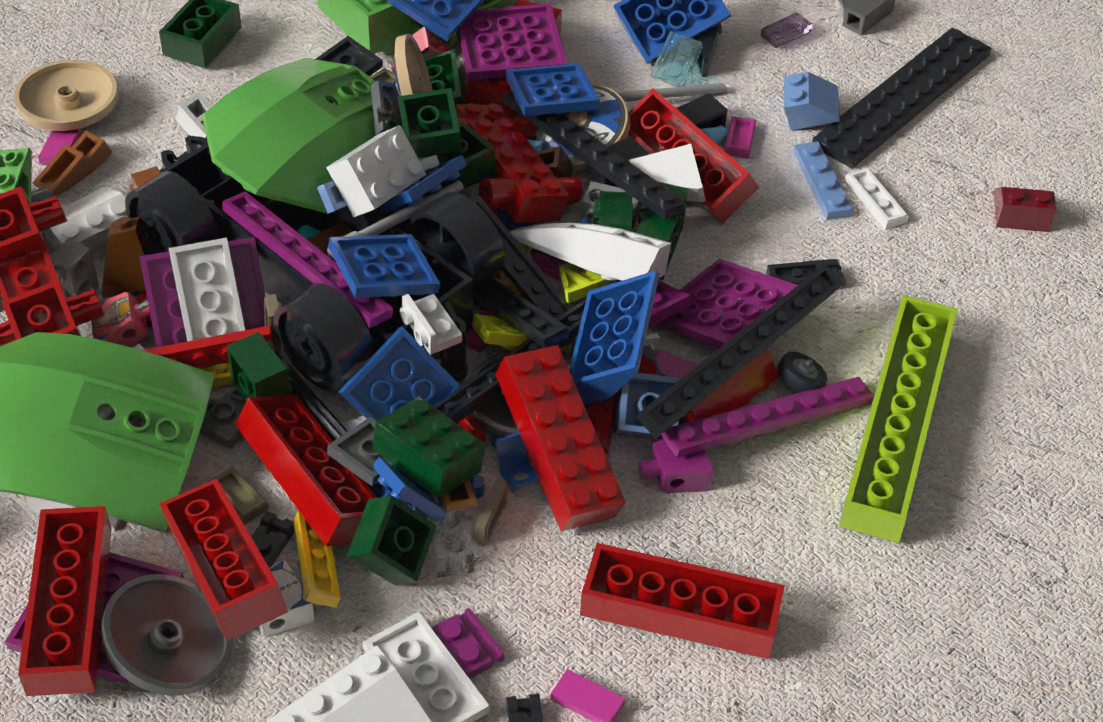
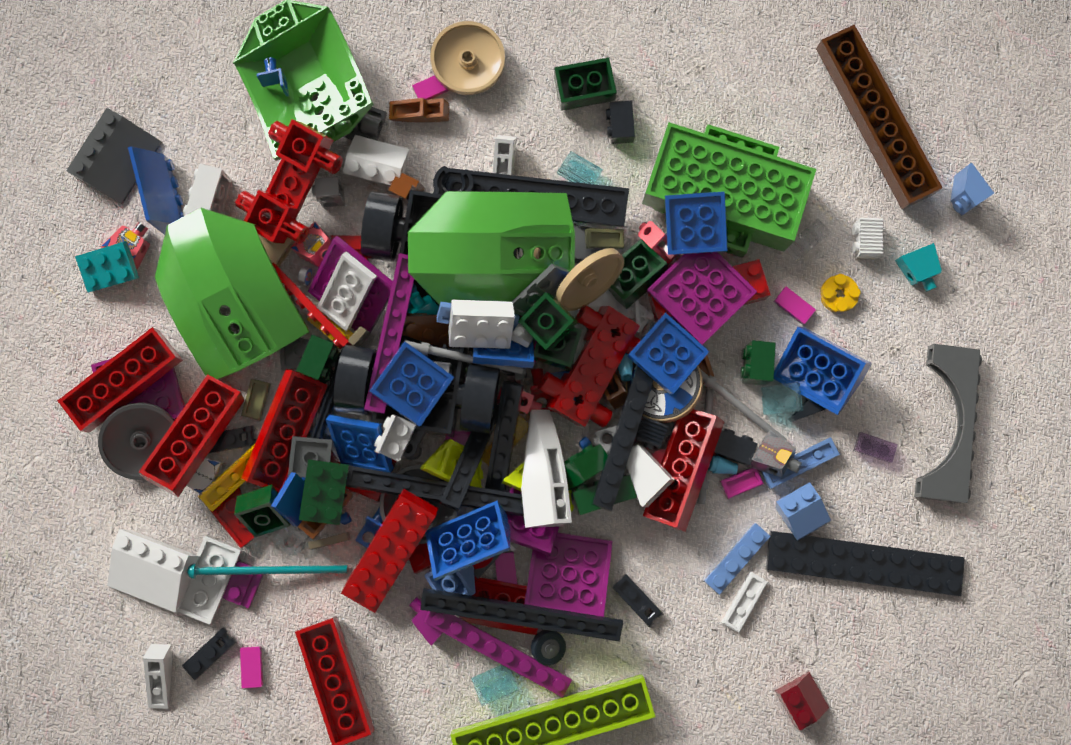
camera: 55 degrees right, 35 degrees up
reddish brown slope [101,217,153,299] -> none
none -> teal bar [187,563,347,579]
none -> red wing [206,487,255,549]
none -> clear light blue plate [471,665,519,706]
none -> black brick [605,100,635,144]
none -> dark green brick [740,340,776,386]
none -> dark grey torso [751,430,802,477]
none -> medium blue plate [761,437,840,489]
none -> dark pink tile [773,286,816,325]

